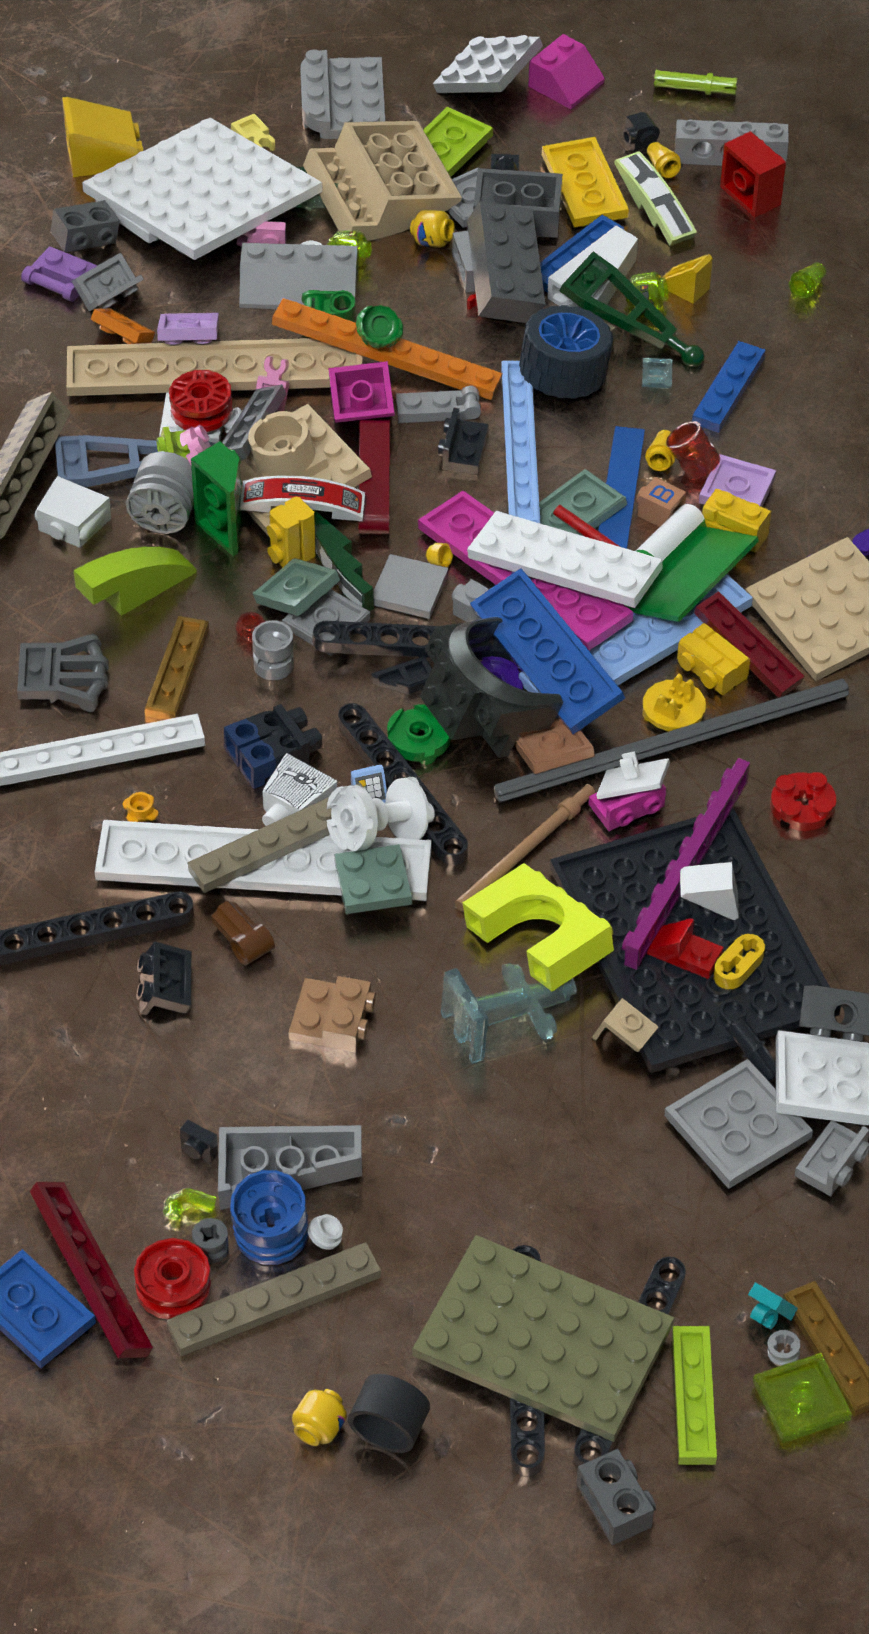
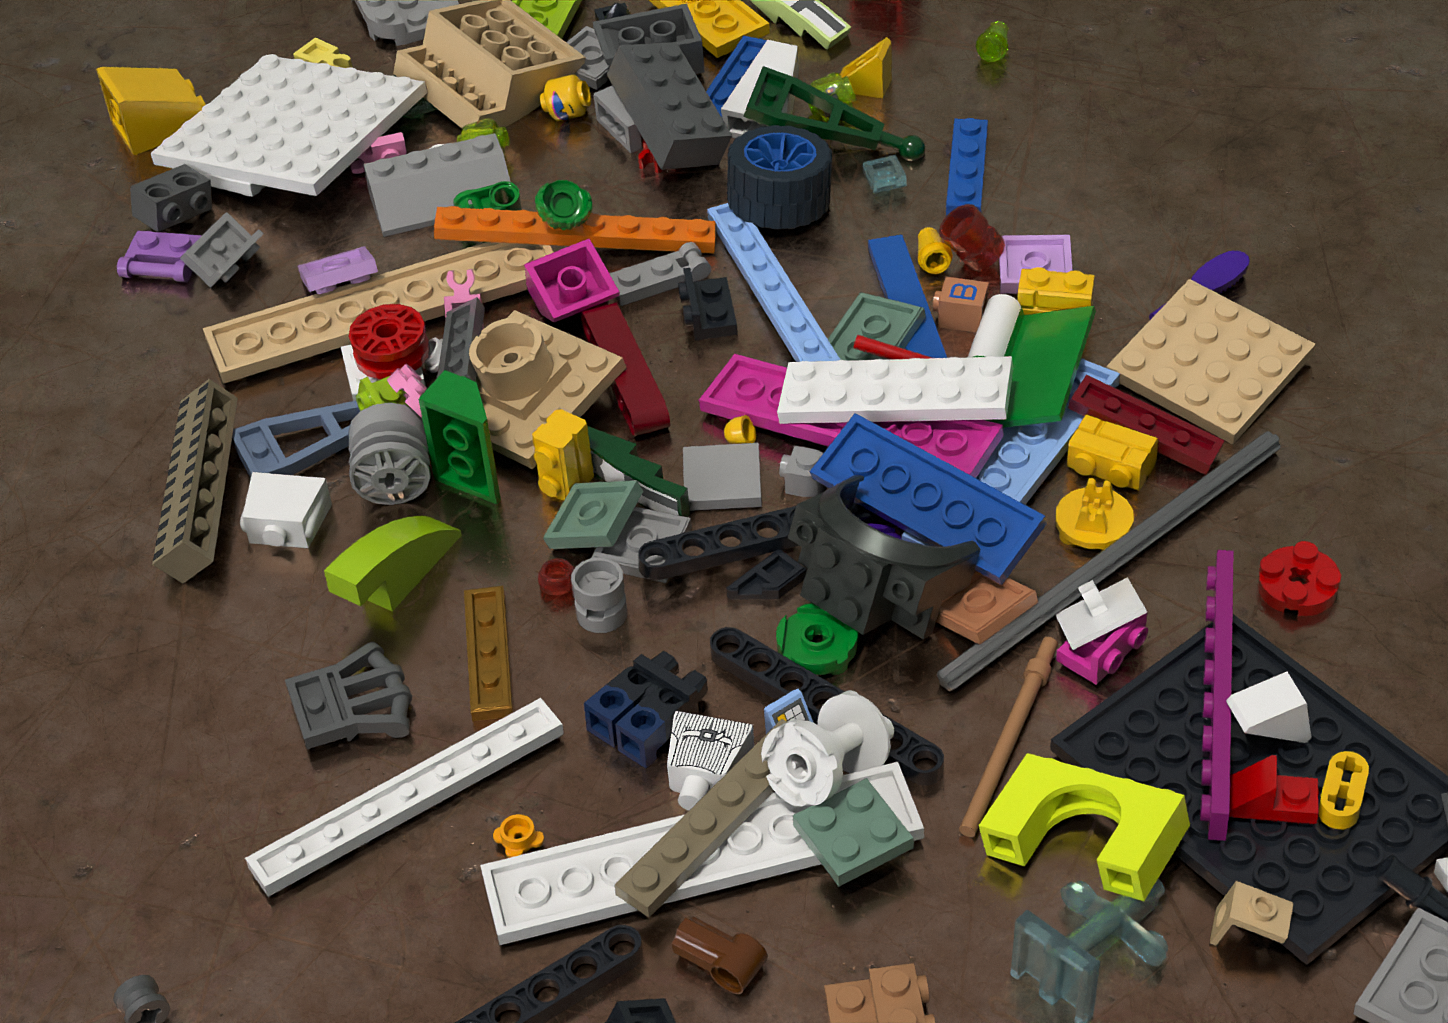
camera: 15 degrees left, 5 degrees down
orange plate [91,308,155,344] -> none
slope [240,476,365,521] -> none

